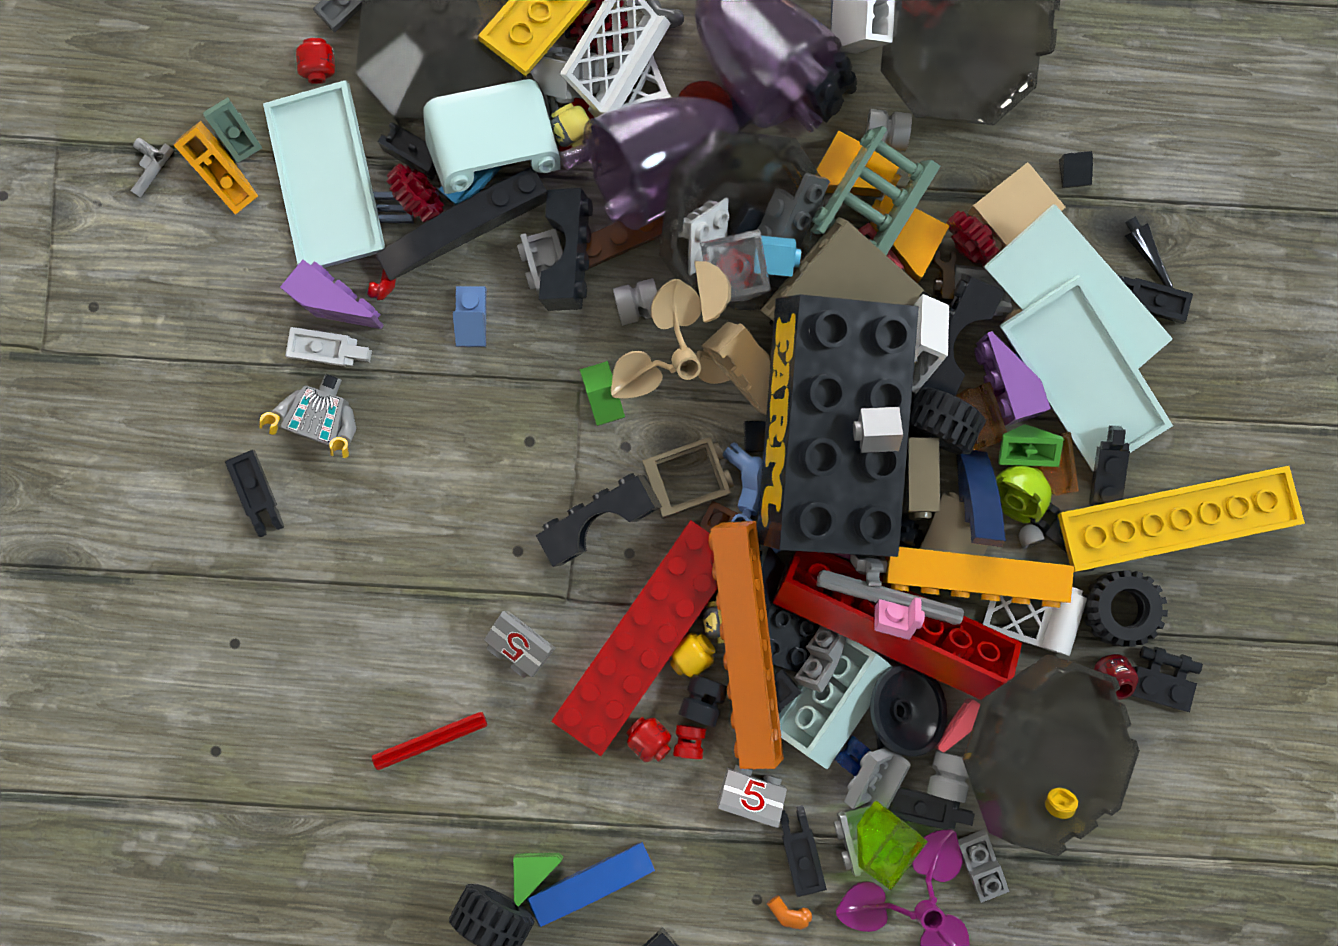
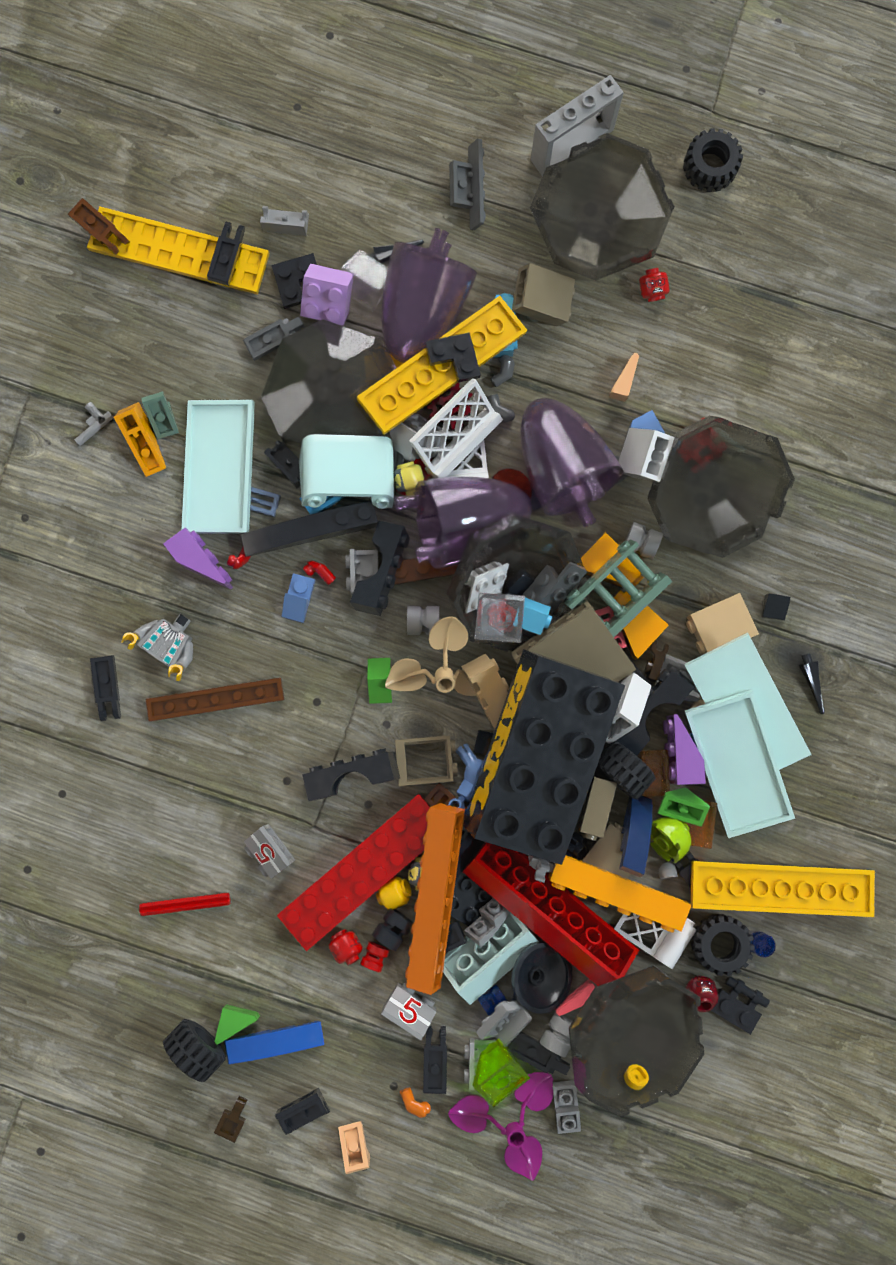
camera: 15 degrees right, 0 degrees up
white hinge [285,327,372,367] -> none
red head [296,38,335,84] -> none
dark red gear [386,163,444,222] -> none
tan tile [695,261,731,323] -> none
black plate [805,52,857,123] -> none
light grey axle [816,570,964,625] -> none
brick [853,407,903,453] -> none
bright pink bracket [874,597,925,640] -> none
dark red gear [946,210,1000,267] -> none
black hinge [1089,425,1130,506] -> none
black hinge [1117,275,1193,324] -> none
none -> reddish brown plate [146,678,285,722]
none -> red arm [303,560,336,585]
none -> clear blue wheel [751,931,776,958]

